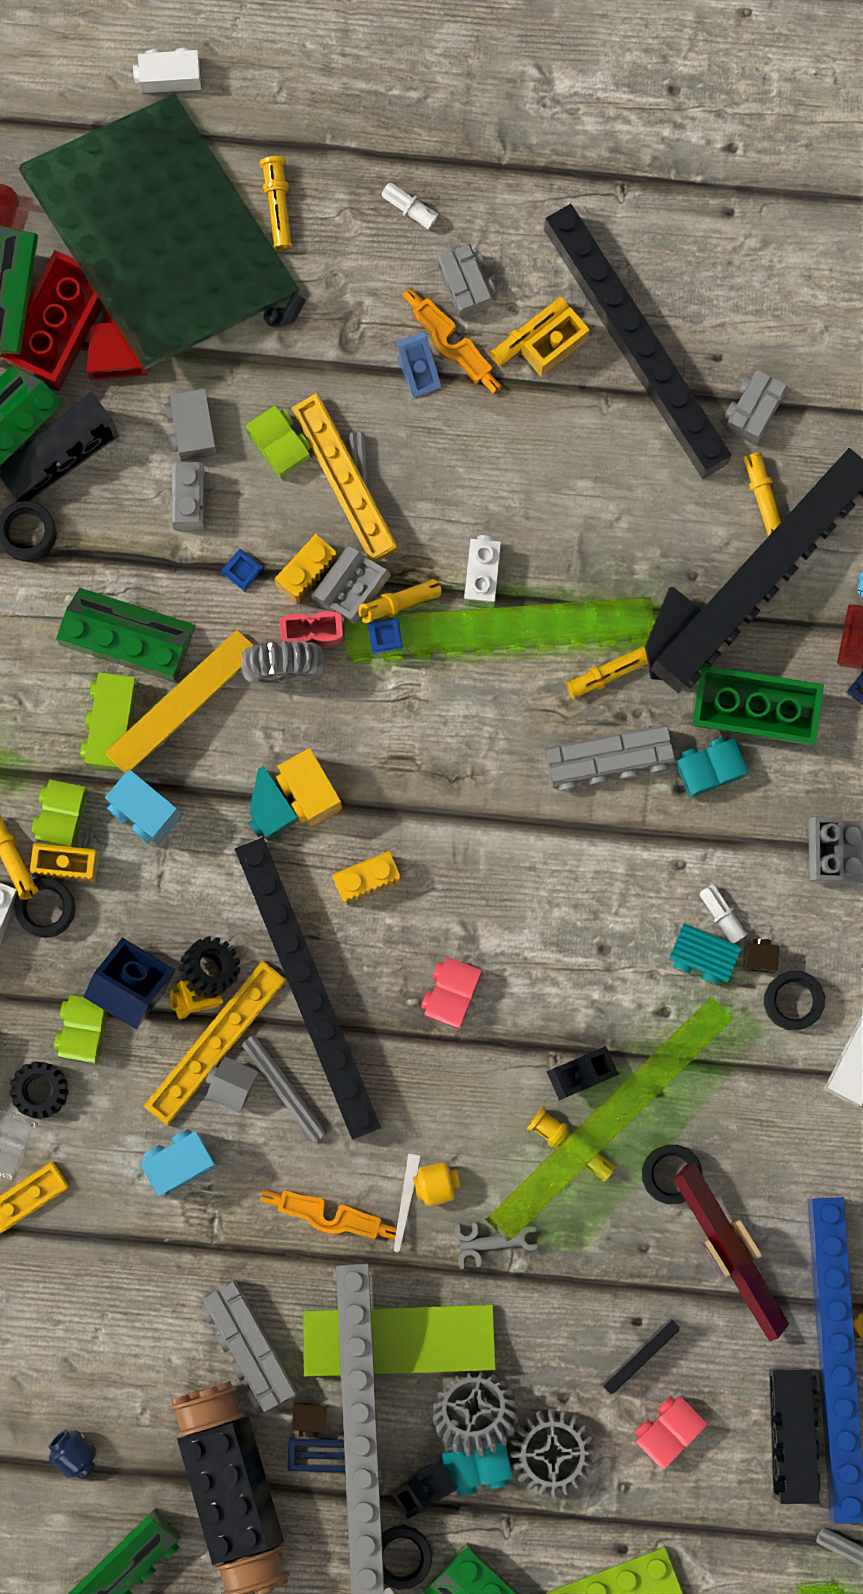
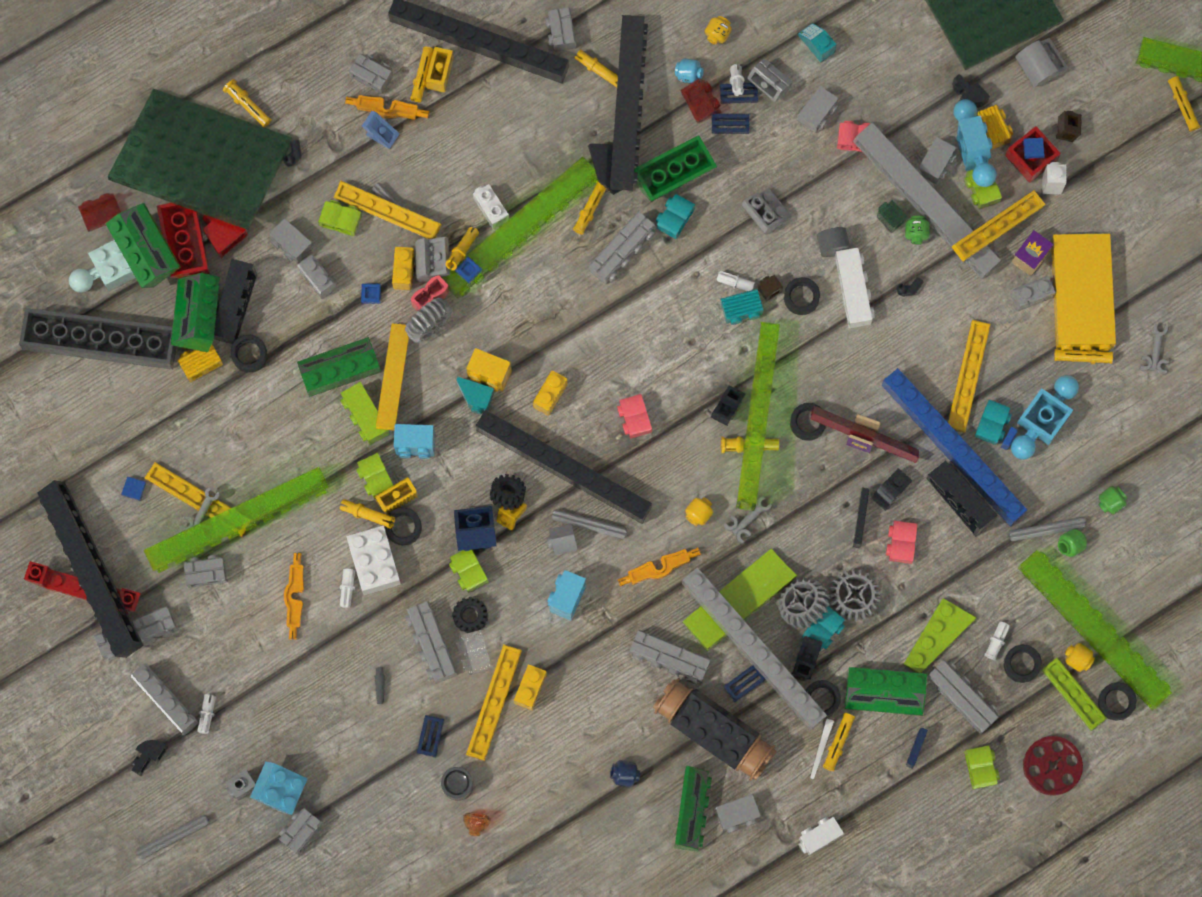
camera: 35 degrees left, 5 degrees down
white brick [133,47,202,94] -> none
yellow tile [143,960,287,1126] -> none
dark brown plate [292,1402,327,1438] -> none
white axle [382,183,439,230] -> none
white sticker [394,1154,421,1252] -> none
none -> yellow brick [514,664,547,711]
none -> black brick [872,468,913,511]

